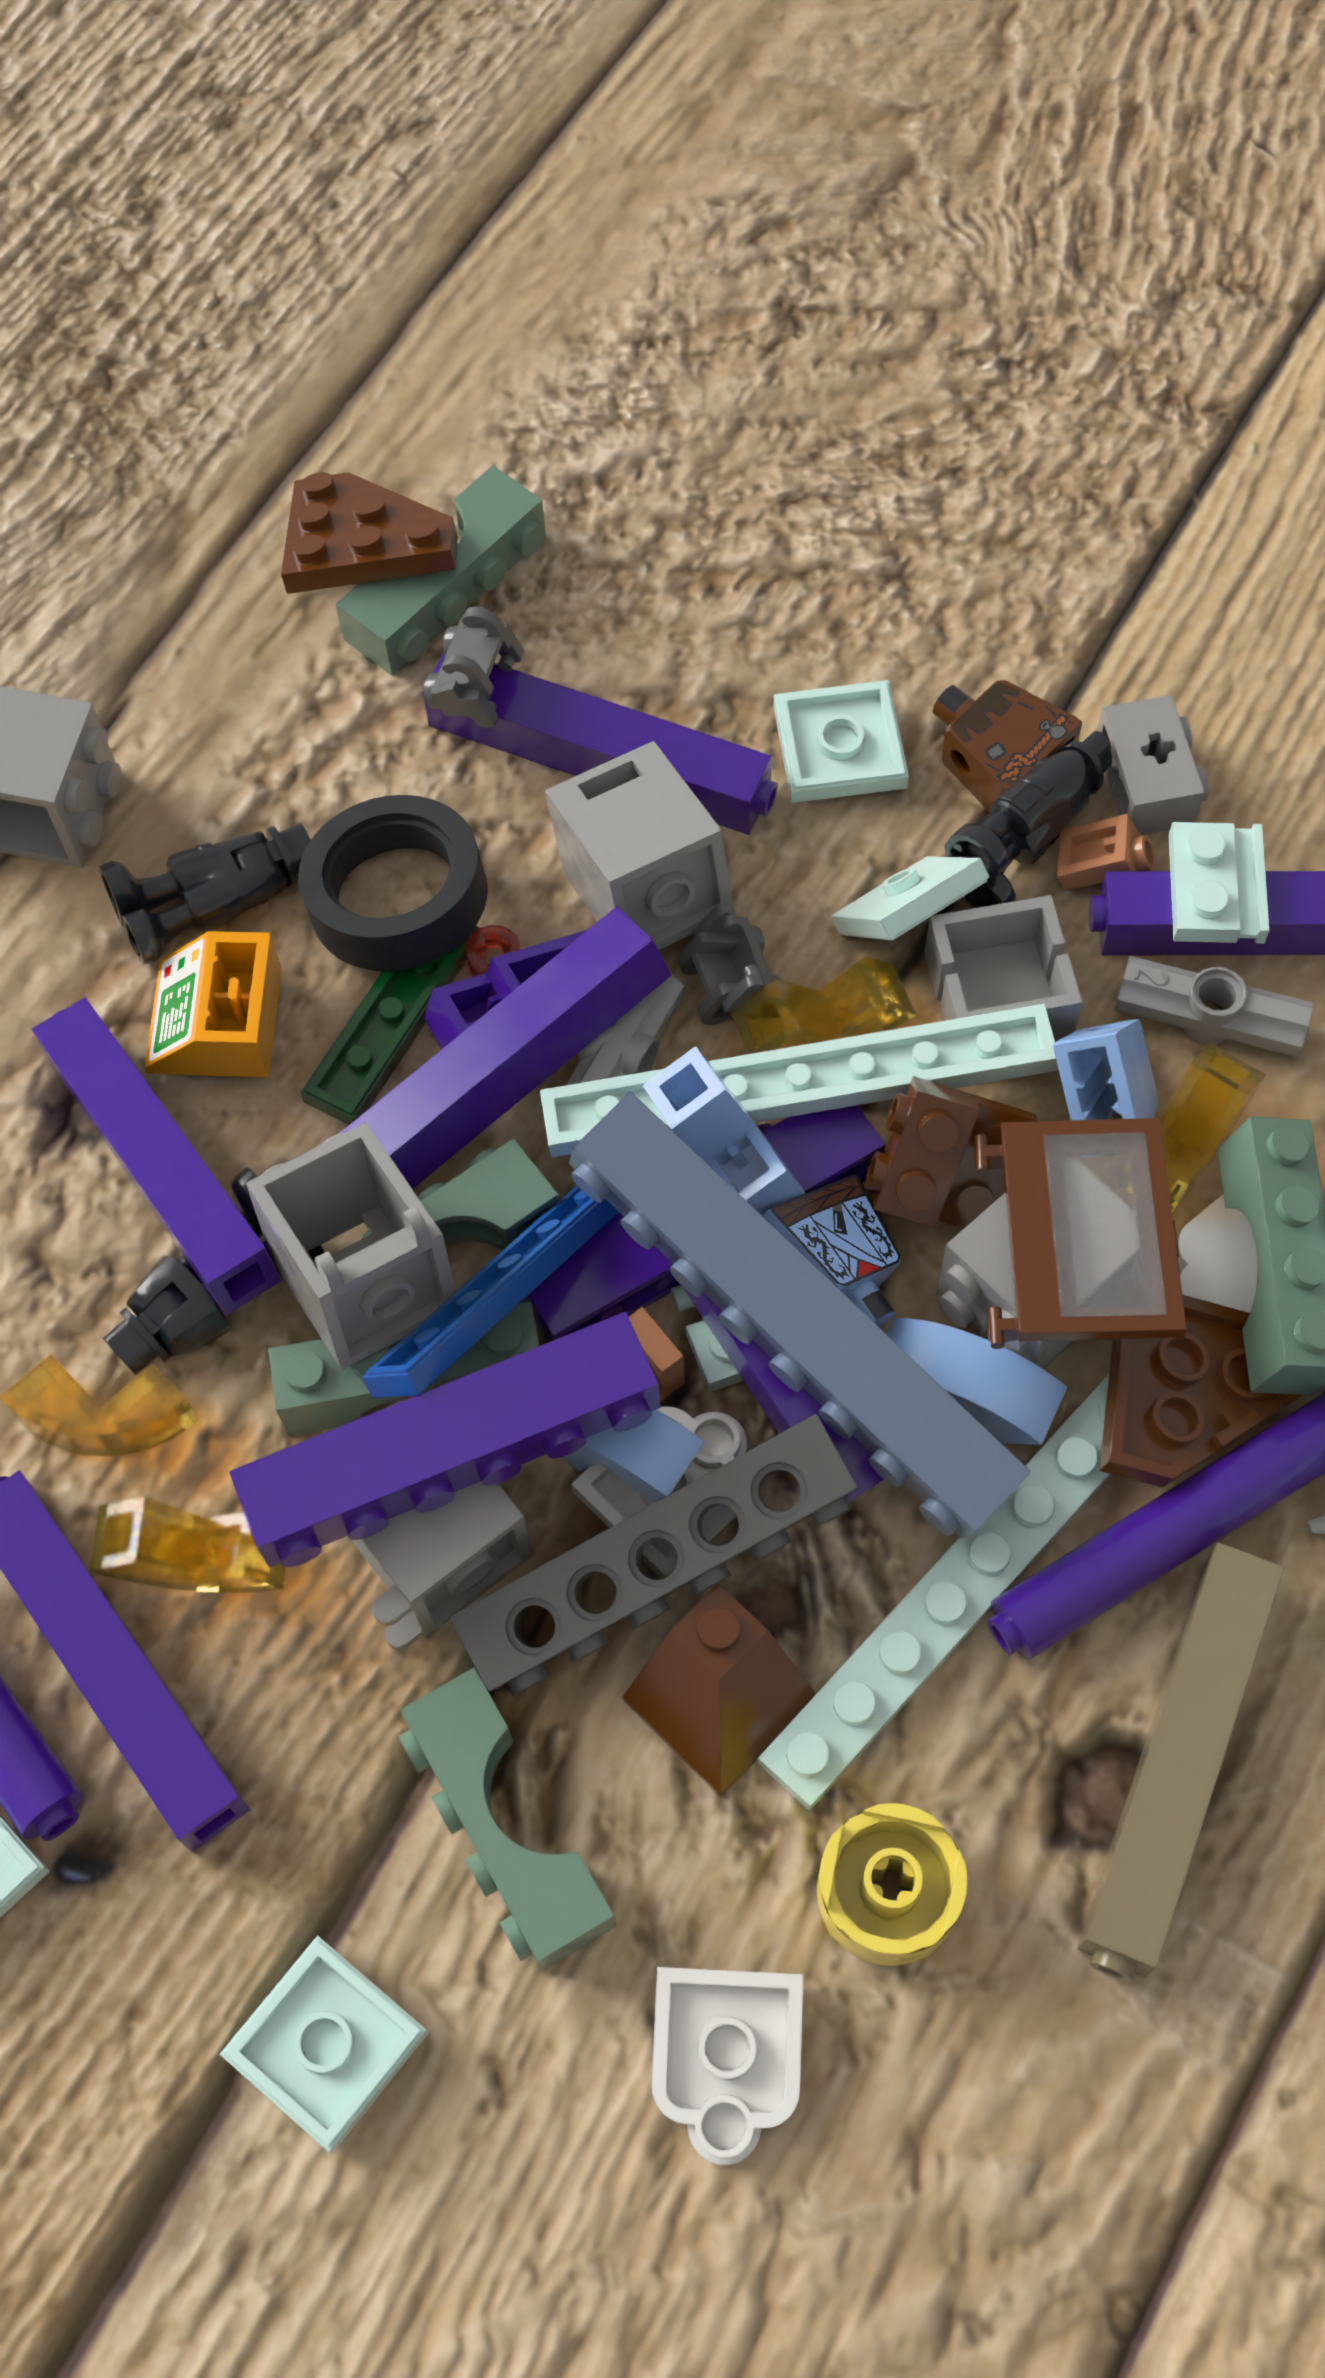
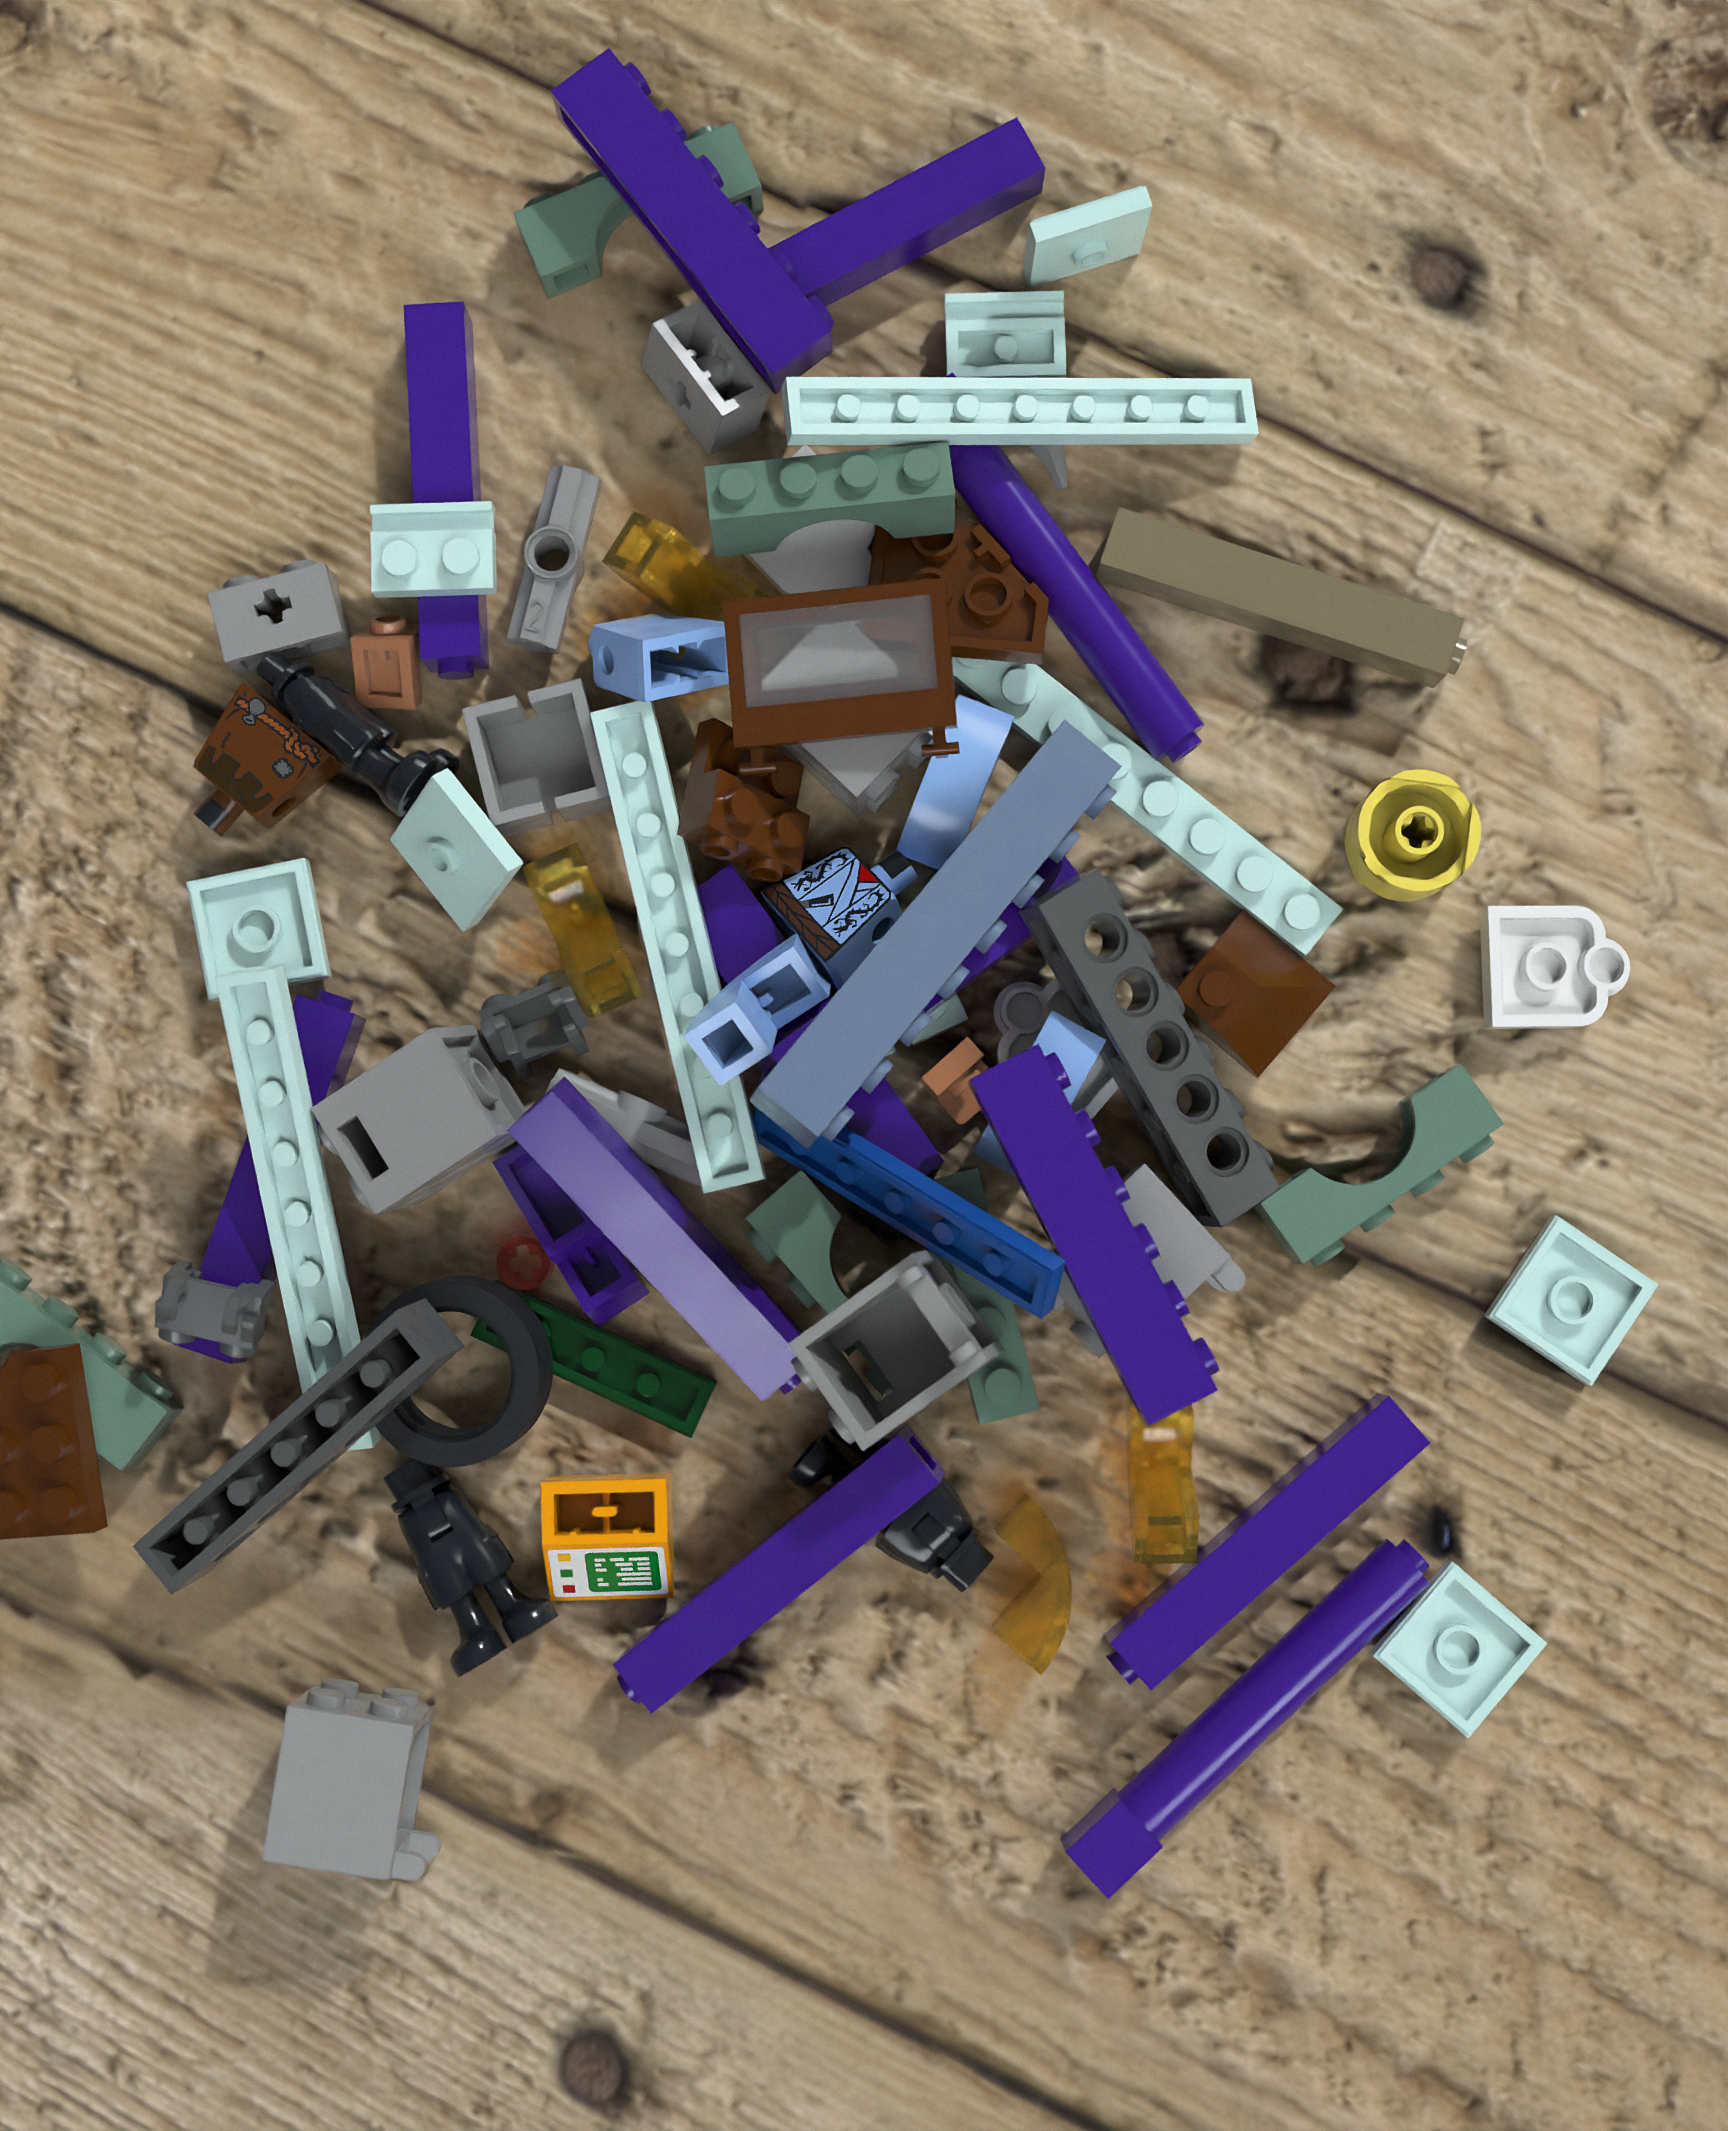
camera: 95 degrees left, 20 degrees up
none -> dark grey brick [133,1298,465,1595]
none -> light aqua plate [215,964,381,1451]

